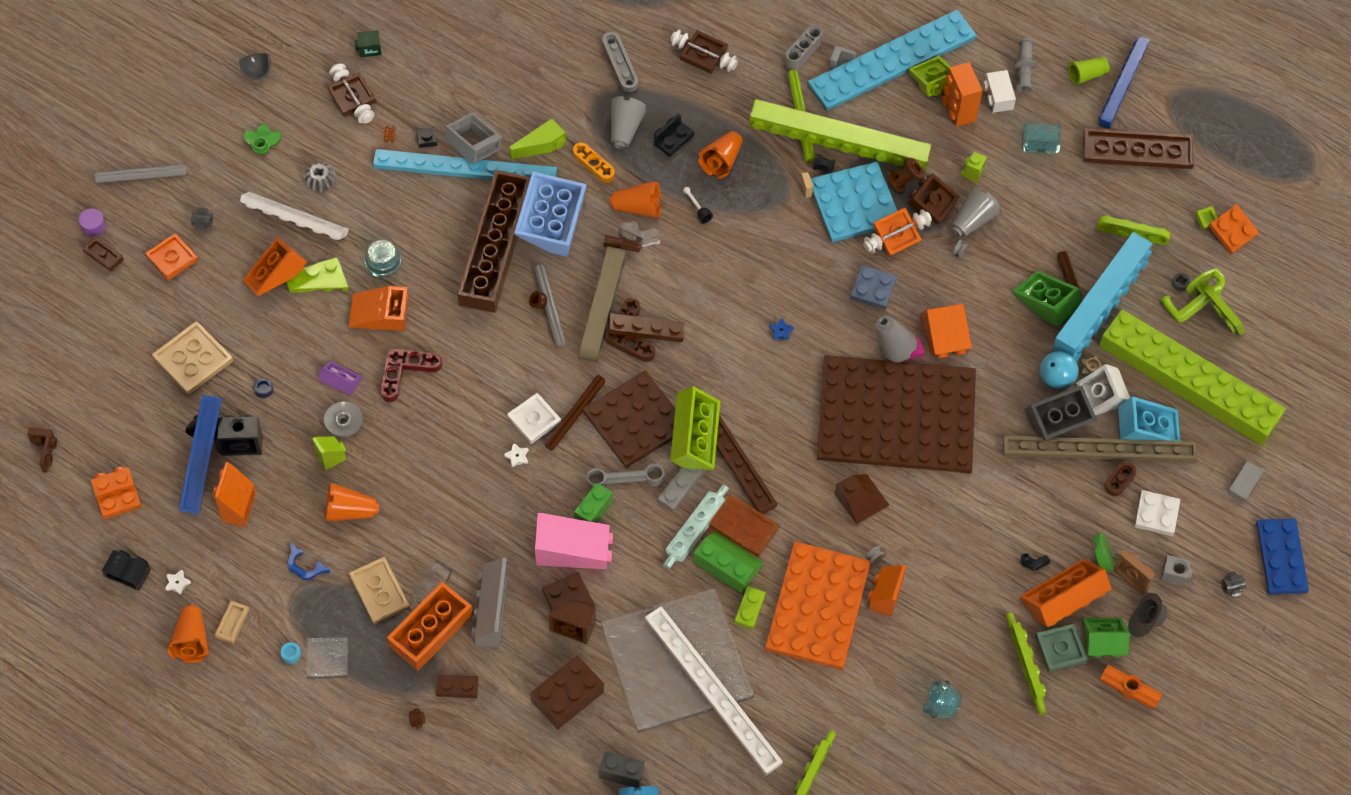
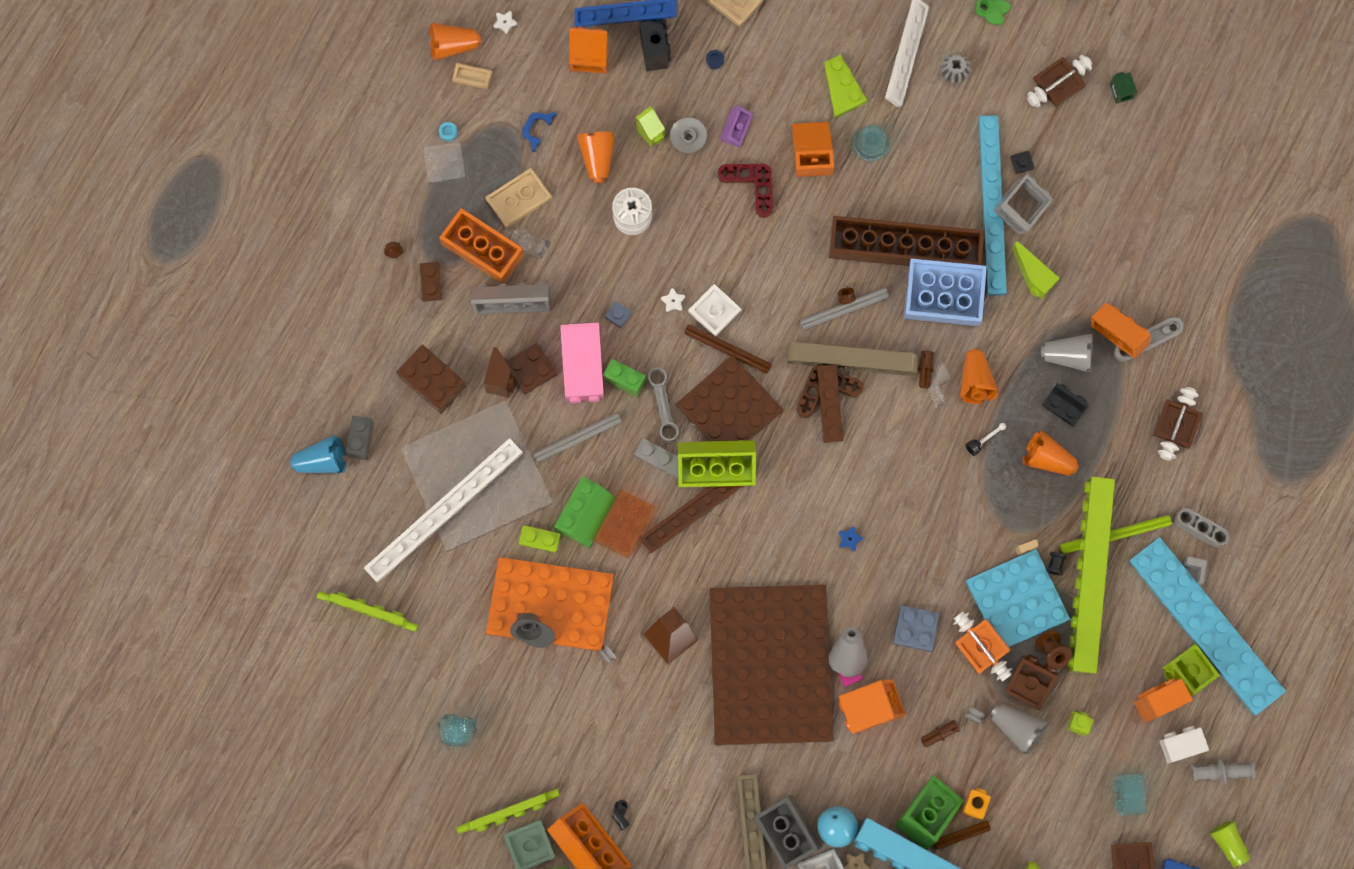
camera: 85 degrees right, 15 degrees up
orange slope [242,237,307,296] -> none
clear orange bush [384,126,396,143] -> none
light orange beam [573,143,615,183] -> none
light aqua plate [663,485,729,569] -> none
orange slope [867,565,907,617] -> none
none -> dark grey piece [510,613,555,648]
none -> light grey axle [533,413,621,463]
none -> sand blue plate [605,301,631,328]
none -> white wheel [613,188,652,235]
none -> reddish brown axle [921,720,960,747]
none -> light orange brick [962,788,991,820]
none -> orange brick [1091,302,1151,359]

